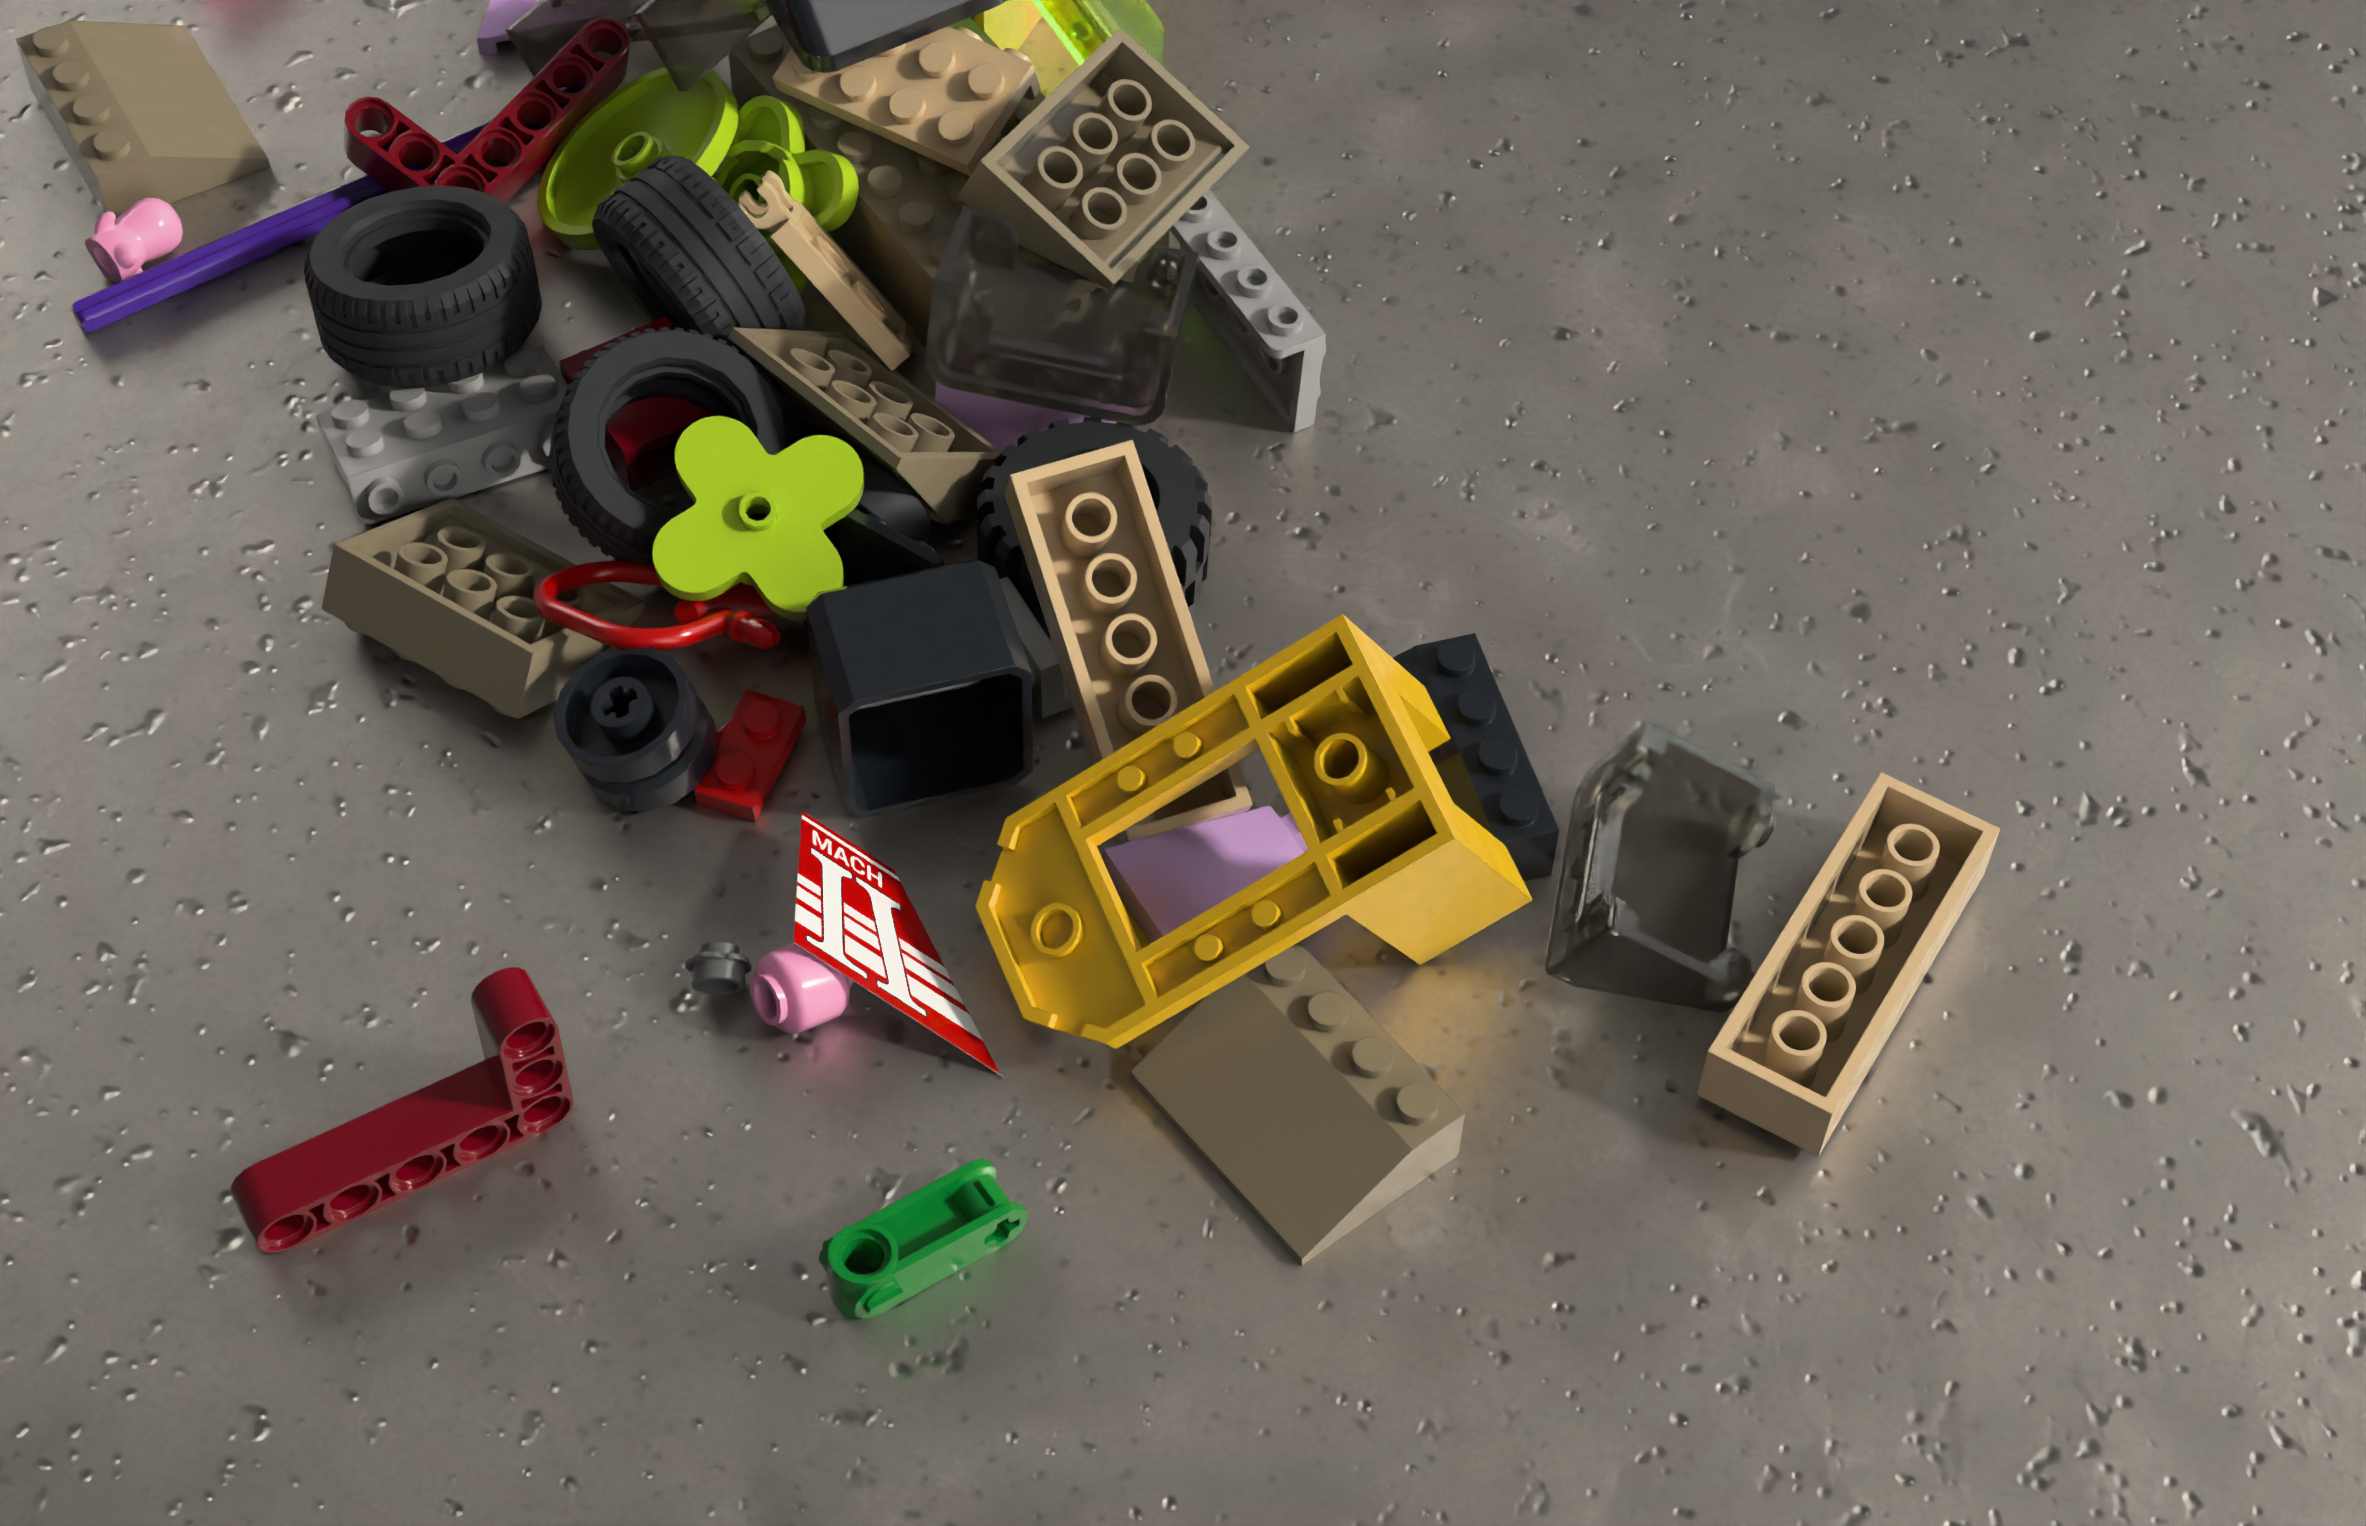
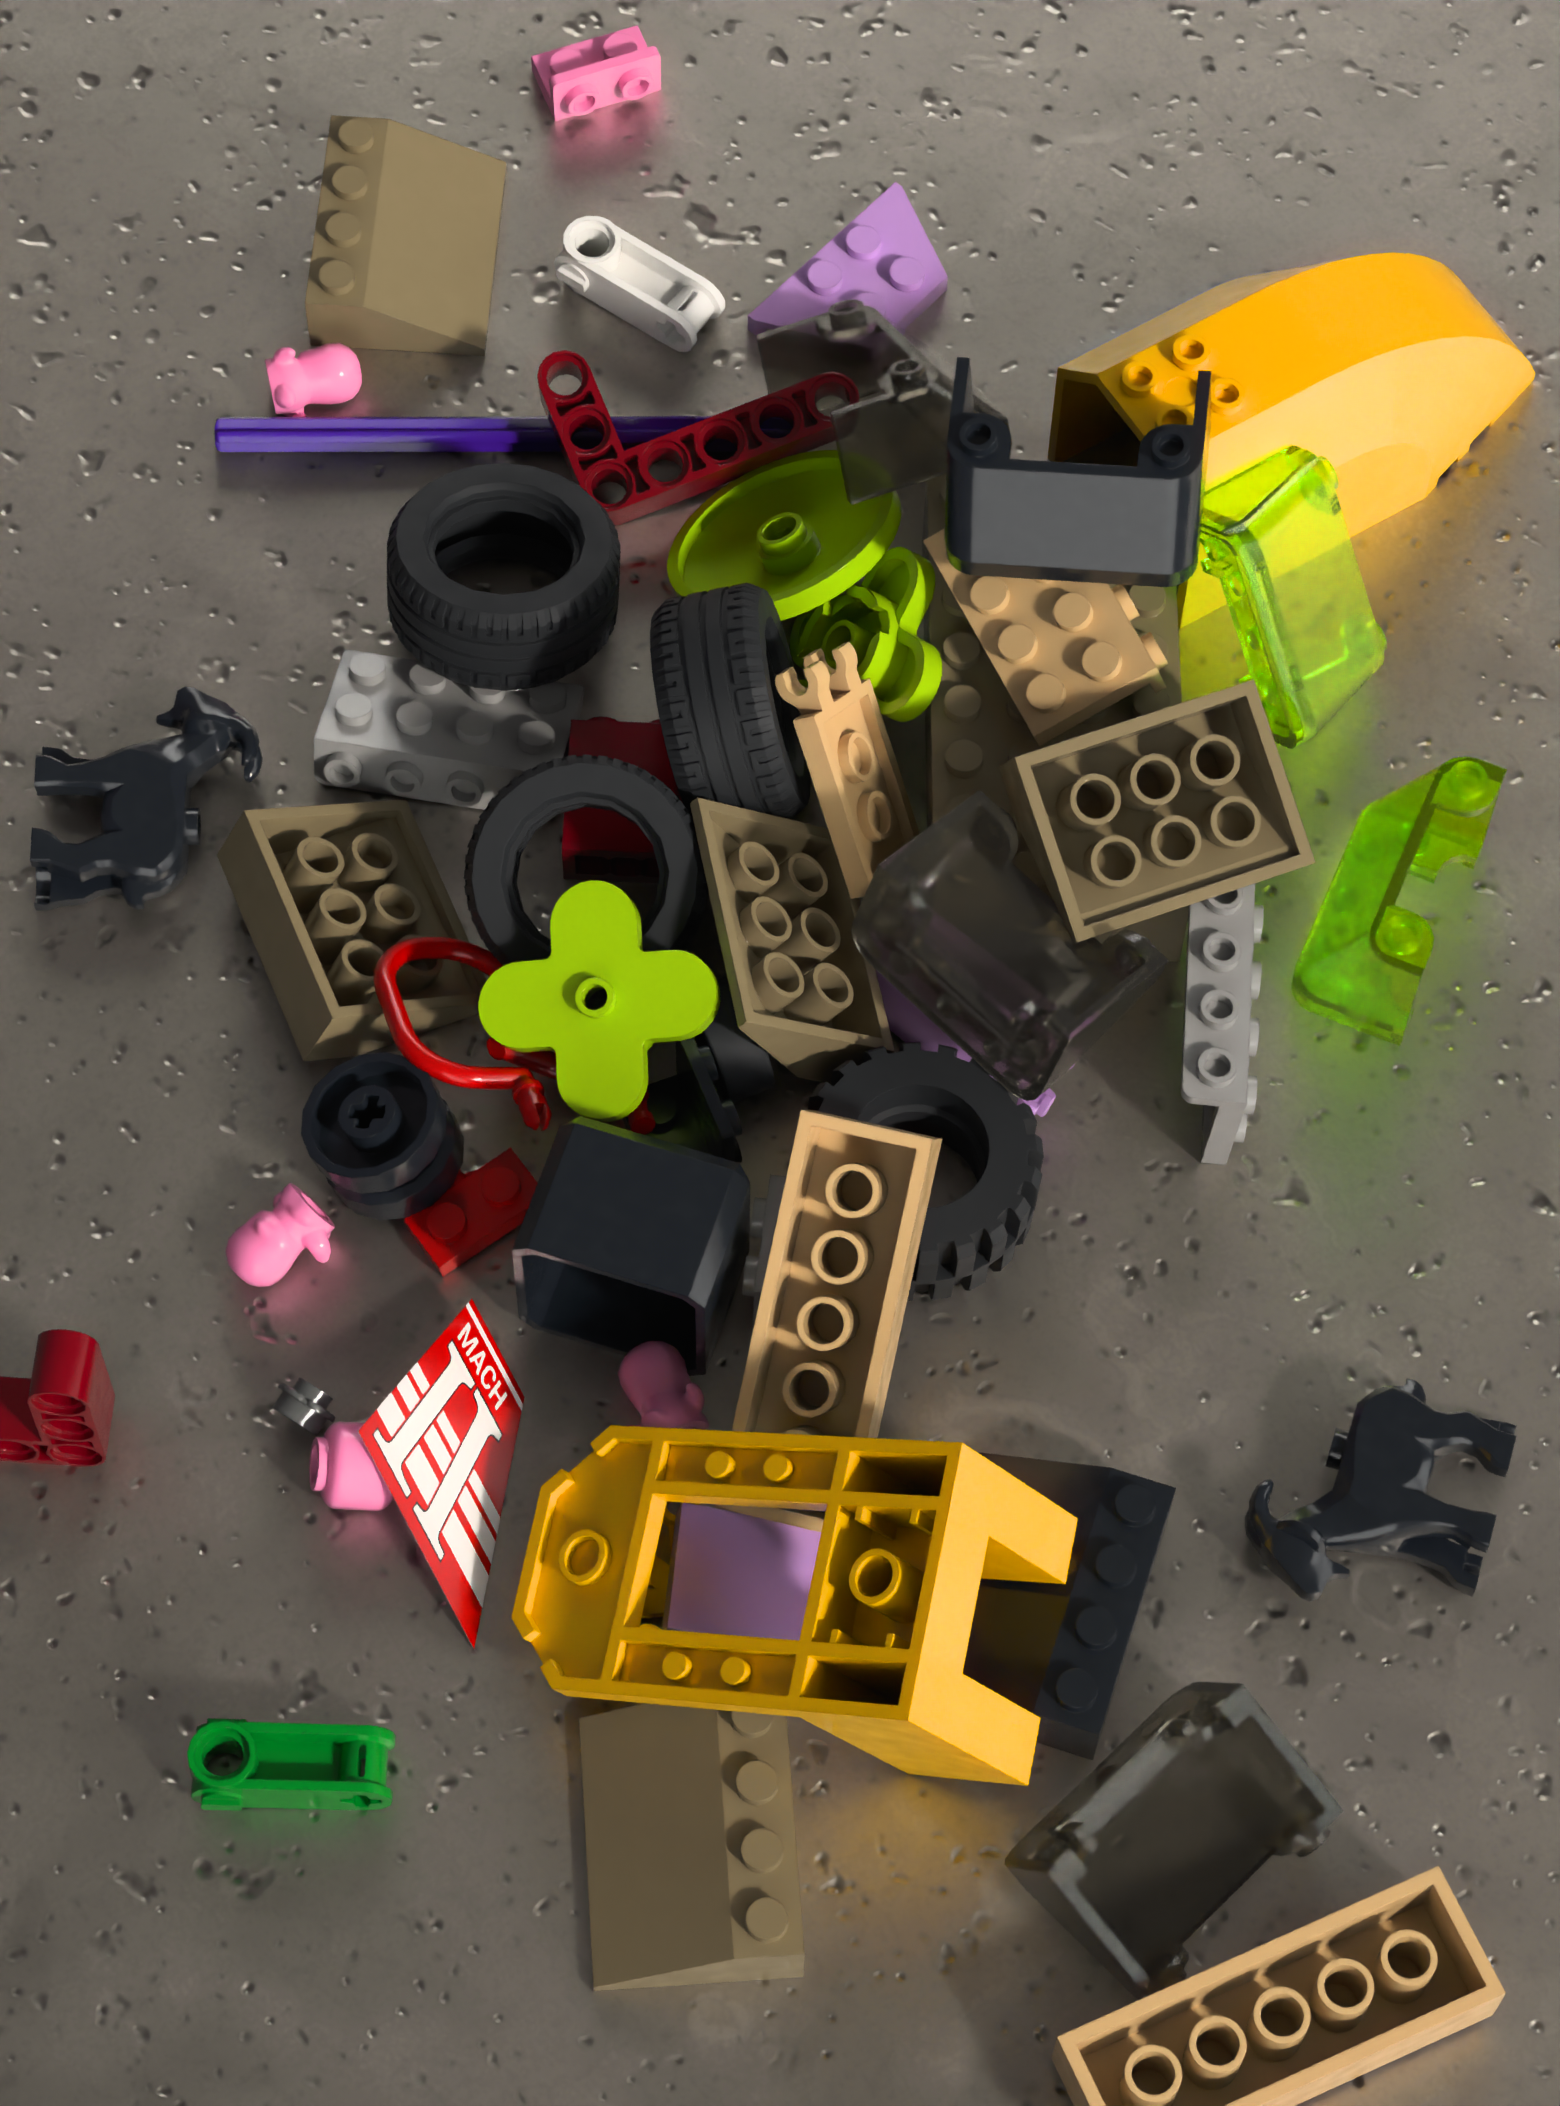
camera: 35 degrees right, 10 degrees up
none -> black animal [30,686,263,911]
none -> bright pink animal [226,1183,335,1287]
none -> white piece [554,216,726,352]
none -> bright pink animal [618,1341,709,1430]
none -> black animal [1245,1378,1516,1602]
none -> clear neon green windscreen [1291,756,1507,1046]

